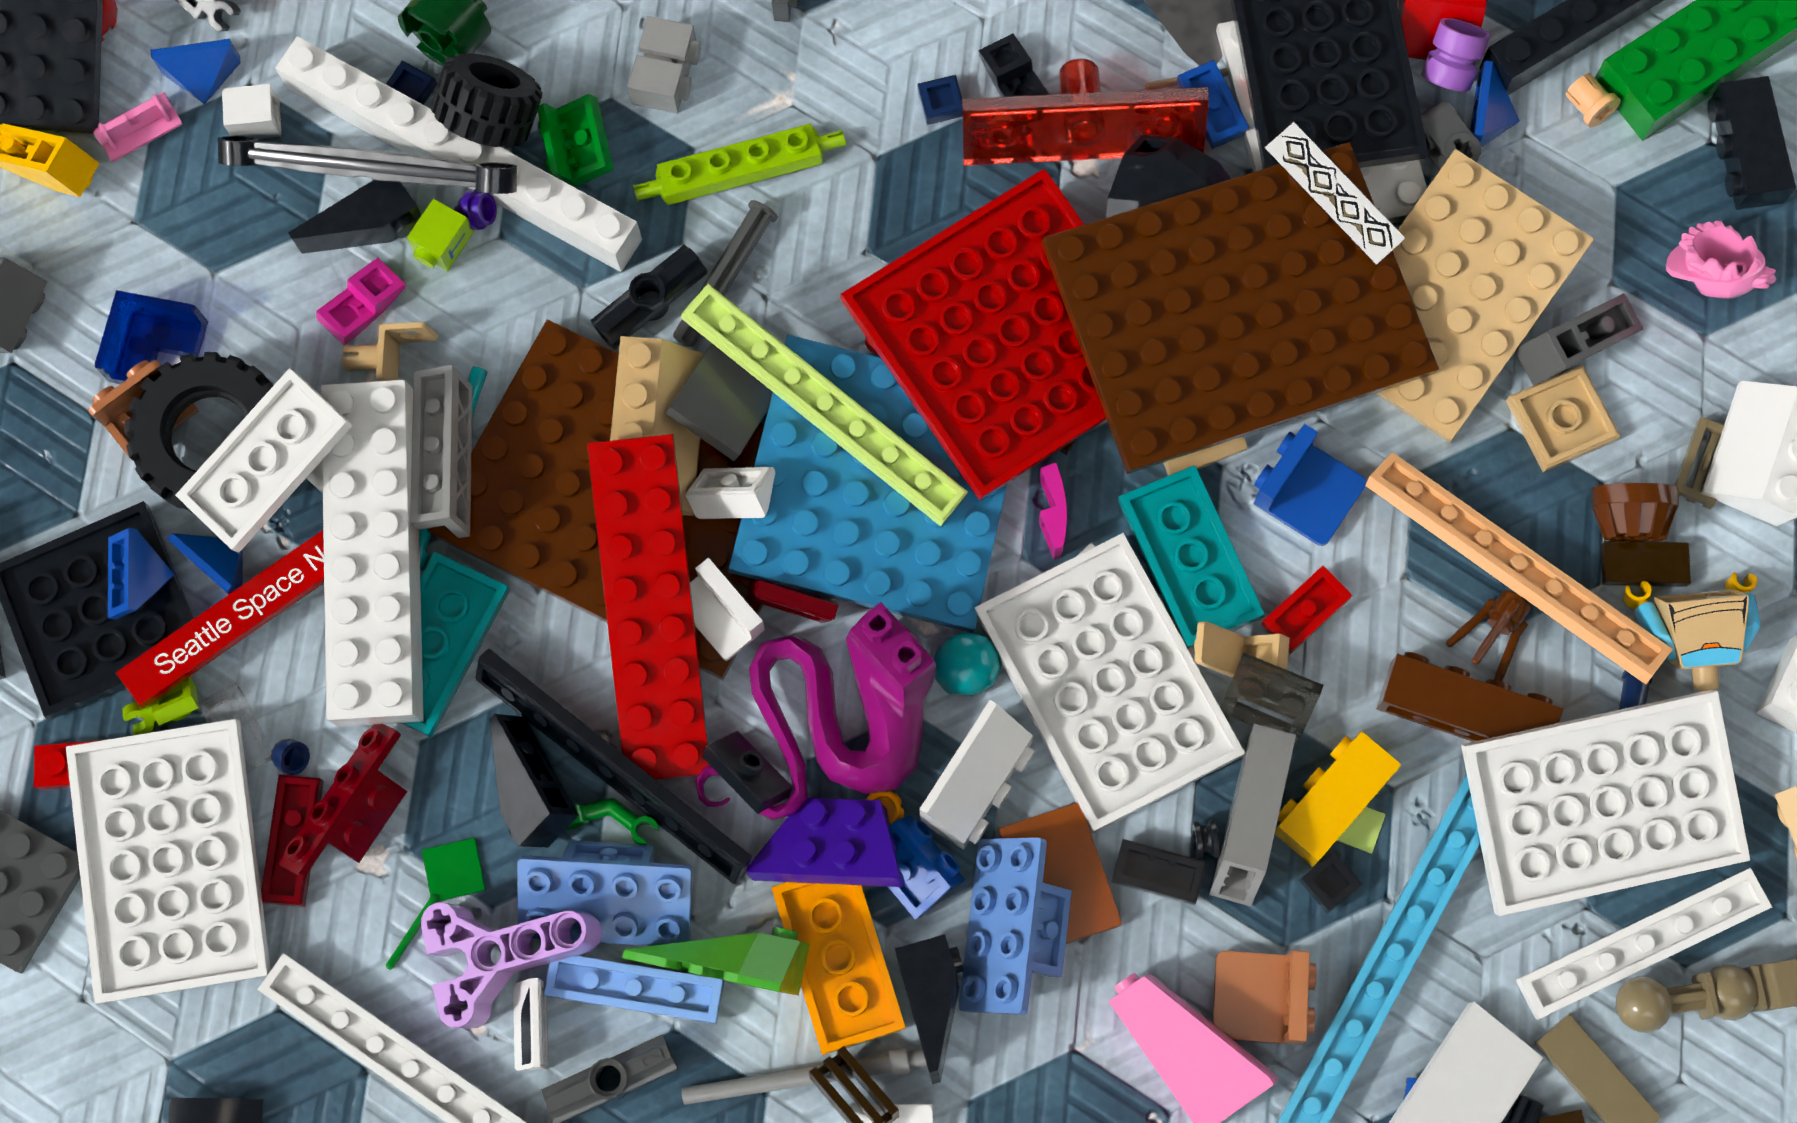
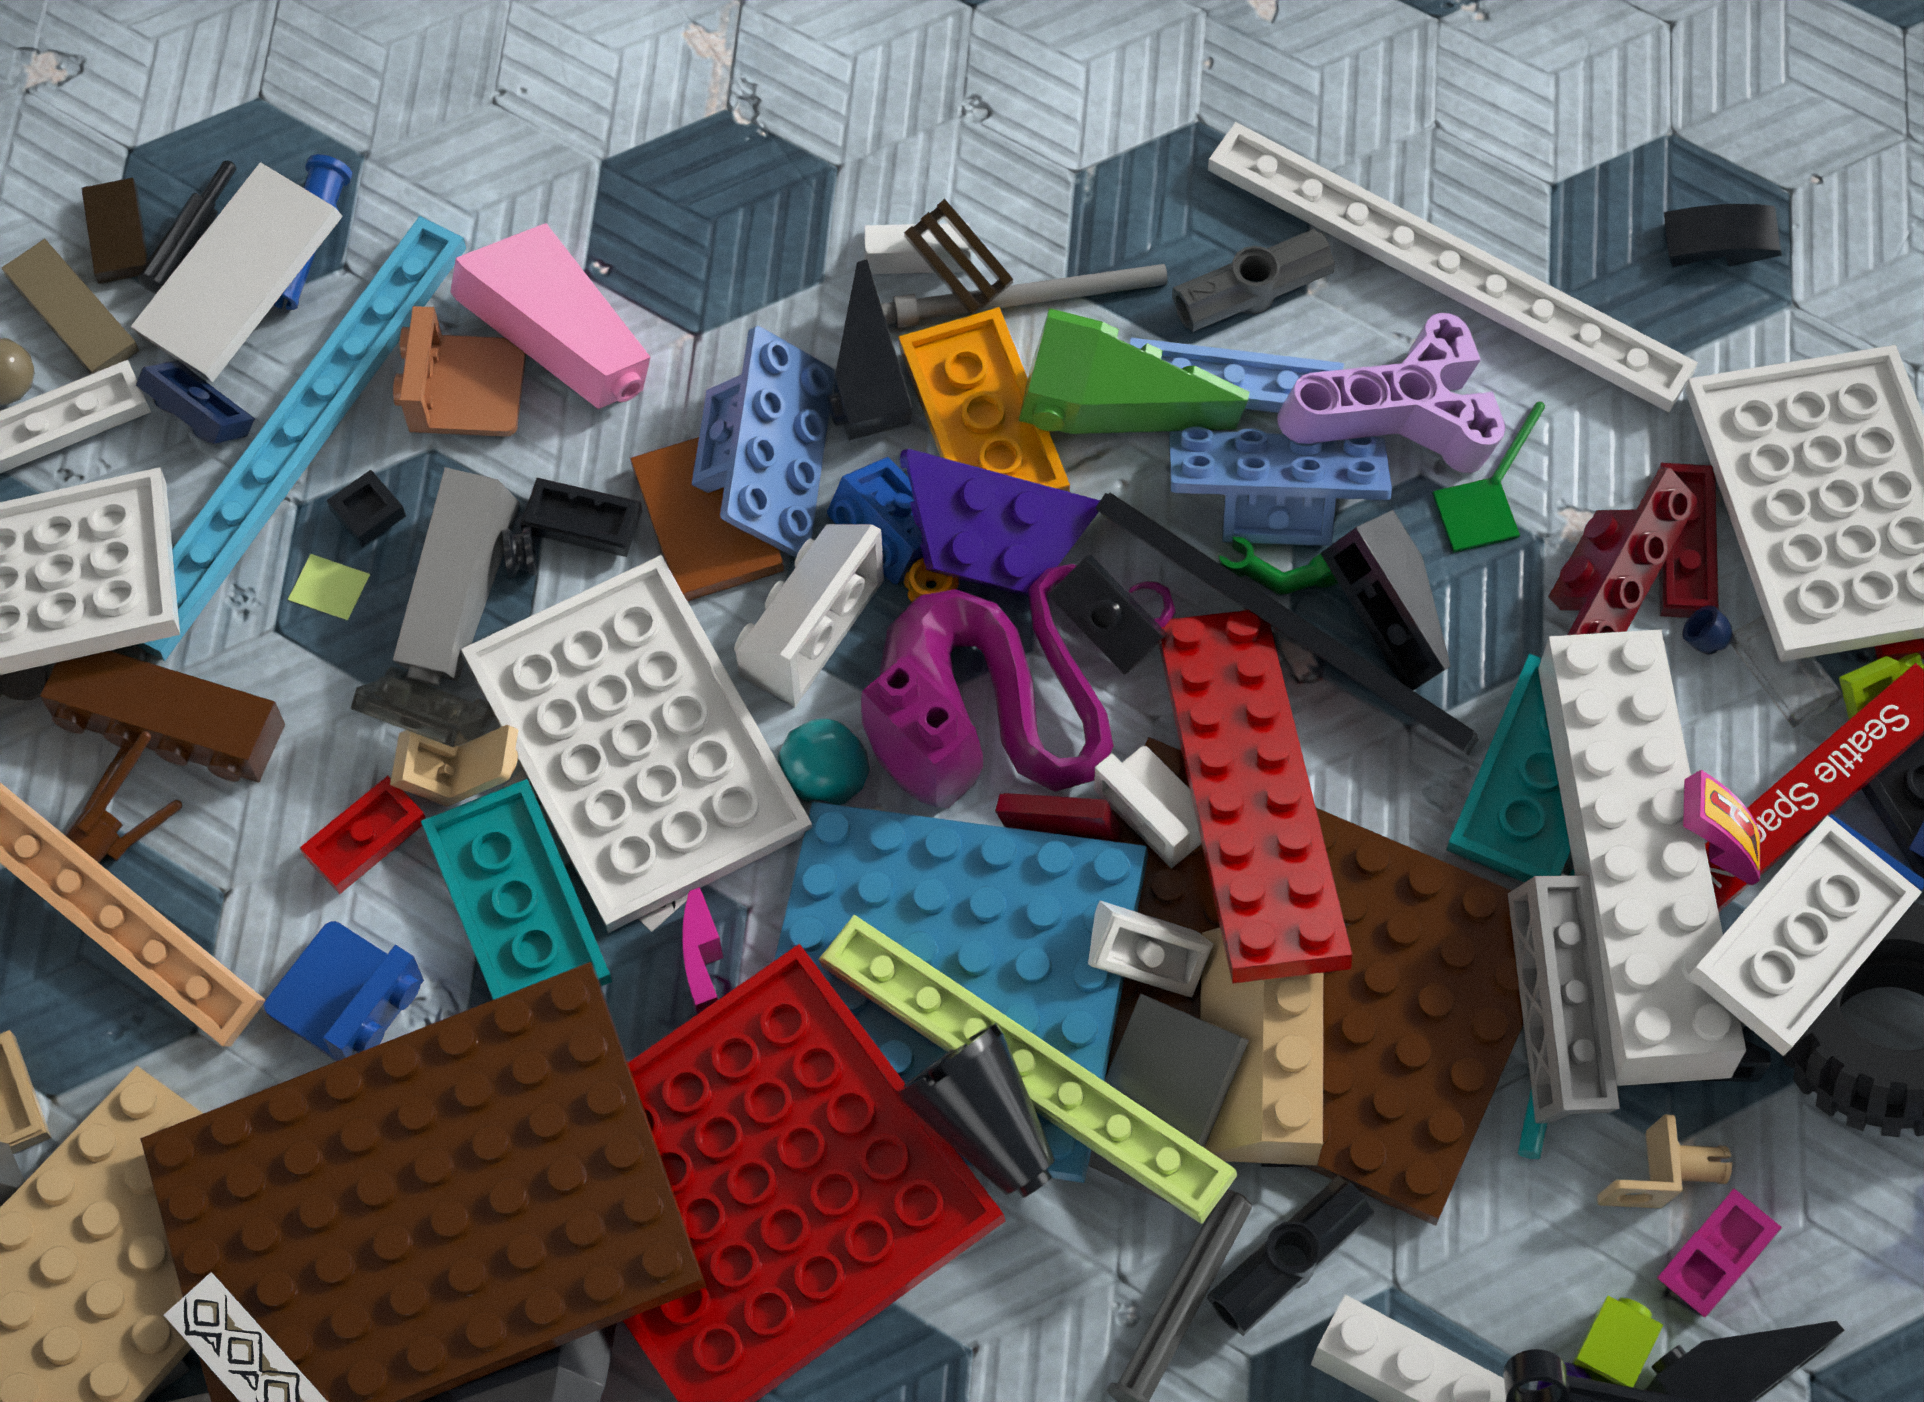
camera: 175 degrees right, 10 degrees down
white slope [513,978,549,1071] -> none
yellow brick [1275,731,1402,867] -> none
none -> dark blue plate [136,360,255,444]
none -> black cone [897,1022,1055,1198]
none -> dark pink slope [1683,770,1760,886]

